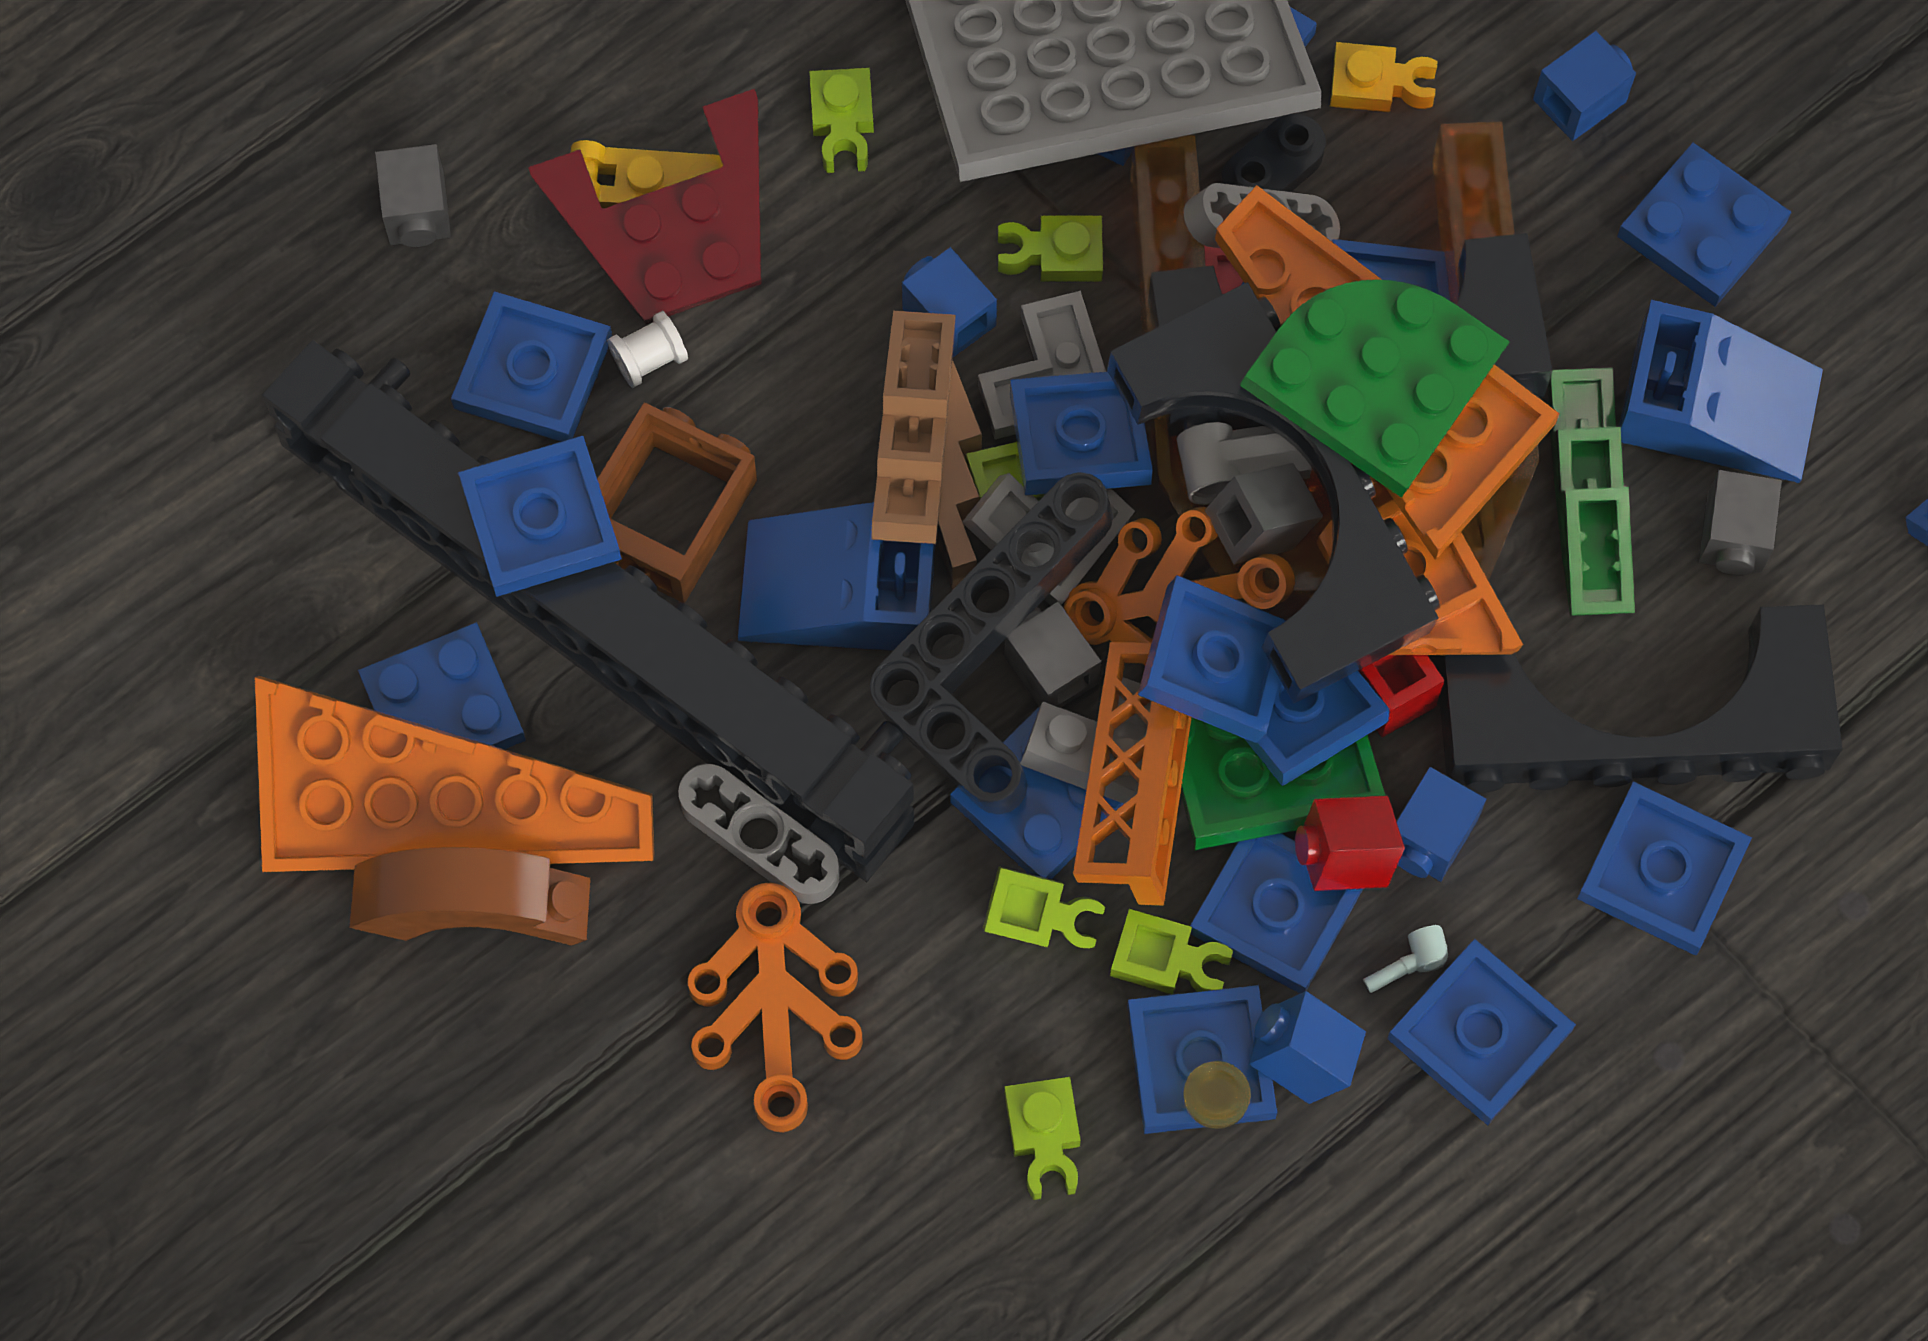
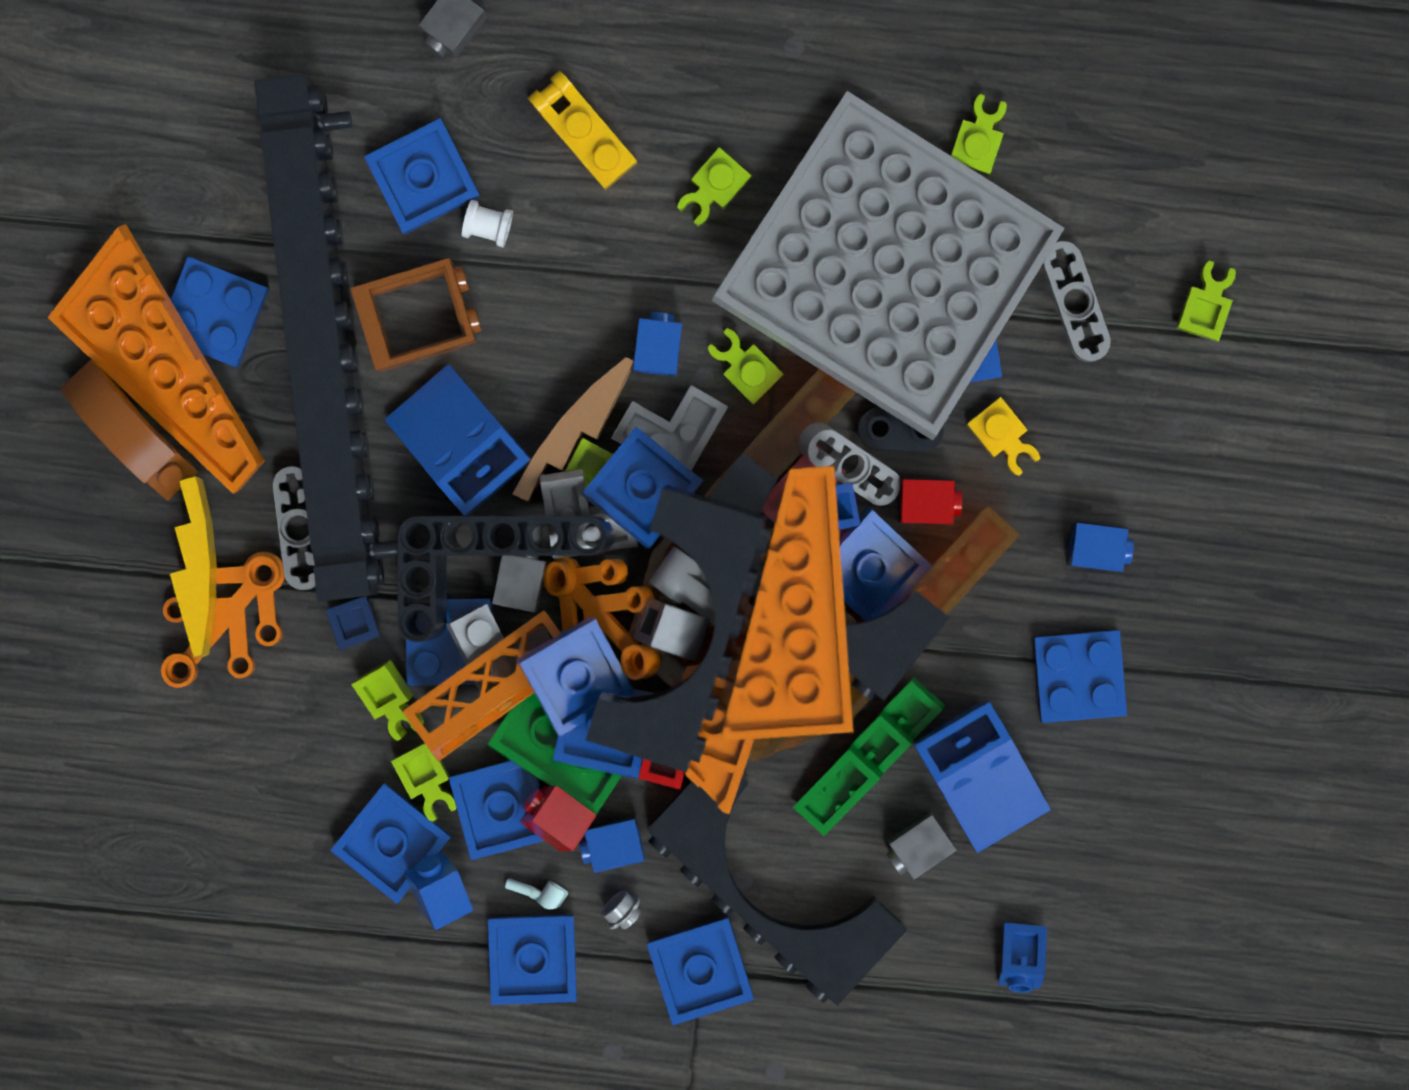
camera: 40 degrees right, 20 degrees up
blue plate [458,436,622,597] -> none
dark red wing [528,88,762,324] -> none
medium nougat slope [872,311,956,544] -> none
lime plate [1004,1077,1080,1200] -> none
clear yellow plate [1183,1061,1251,1129] -> none
green plate [1240,280,1509,497] -> none
none -> yellow slope [170,476,217,658]
none -> dark blue plate [325,596,382,651]
none -> light grey plate [601,890,641,929]
none -> red brick [899,479,962,524]

